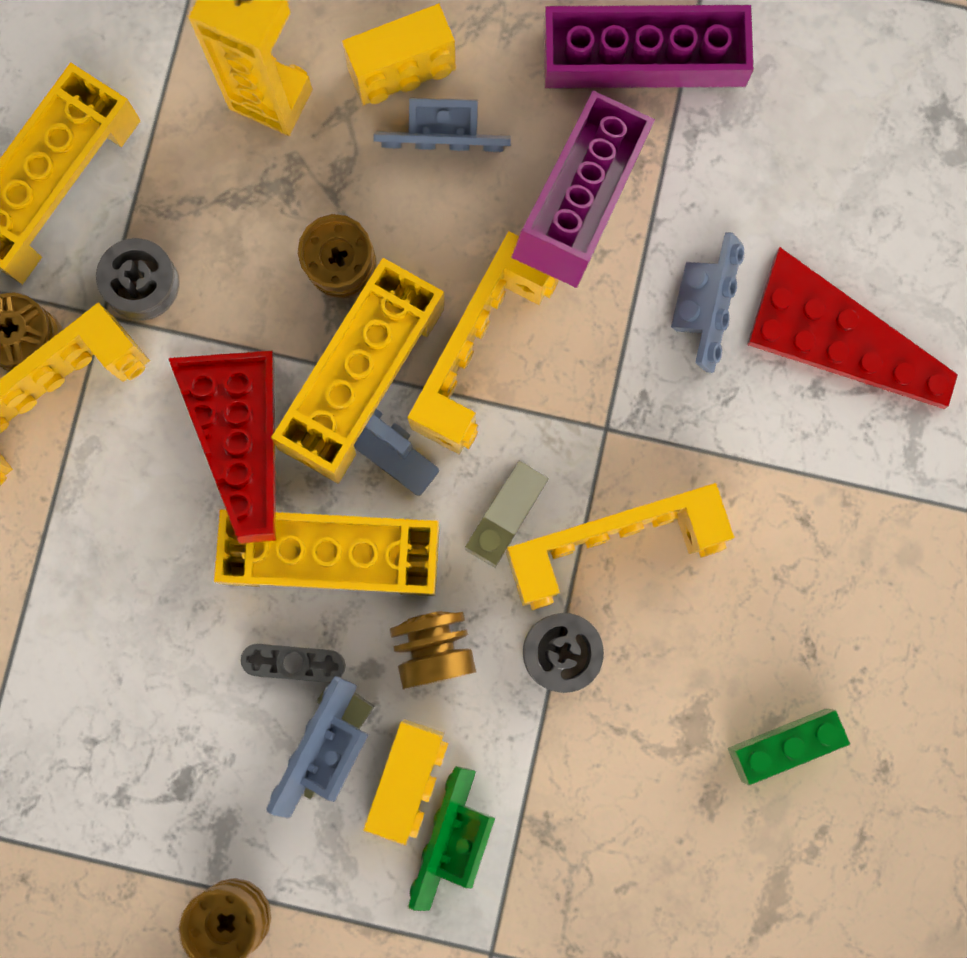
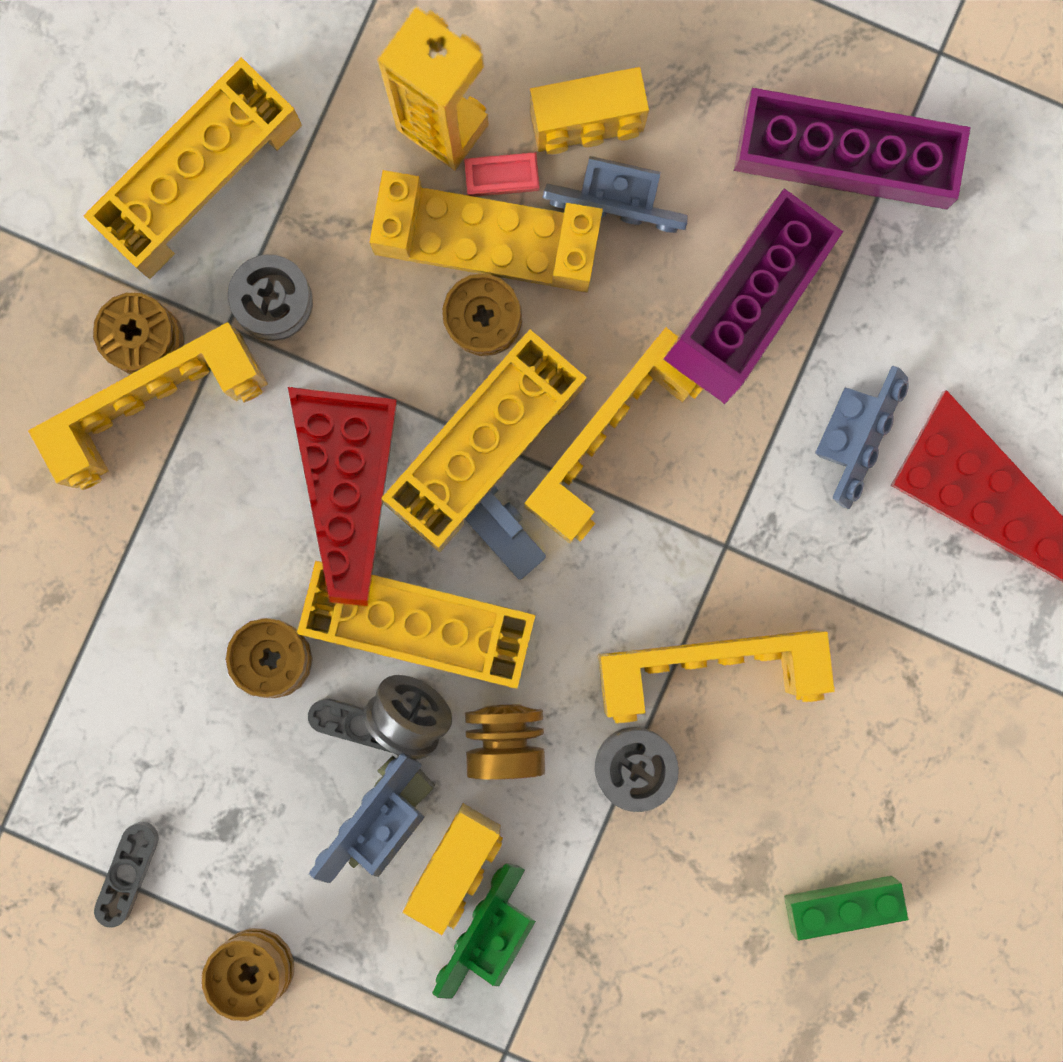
camera: 10 degrees right, 5 degrees up
slope [465,461,549,568] -> none
none -> dark grey beam [94,822,159,928]
none -> pearl gold wheel [225,618,313,698]
none -> flat silver wheel [363,675,452,759]
none -> yellow plate [369,170,603,293]
none -> coral tile [464,152,540,197]

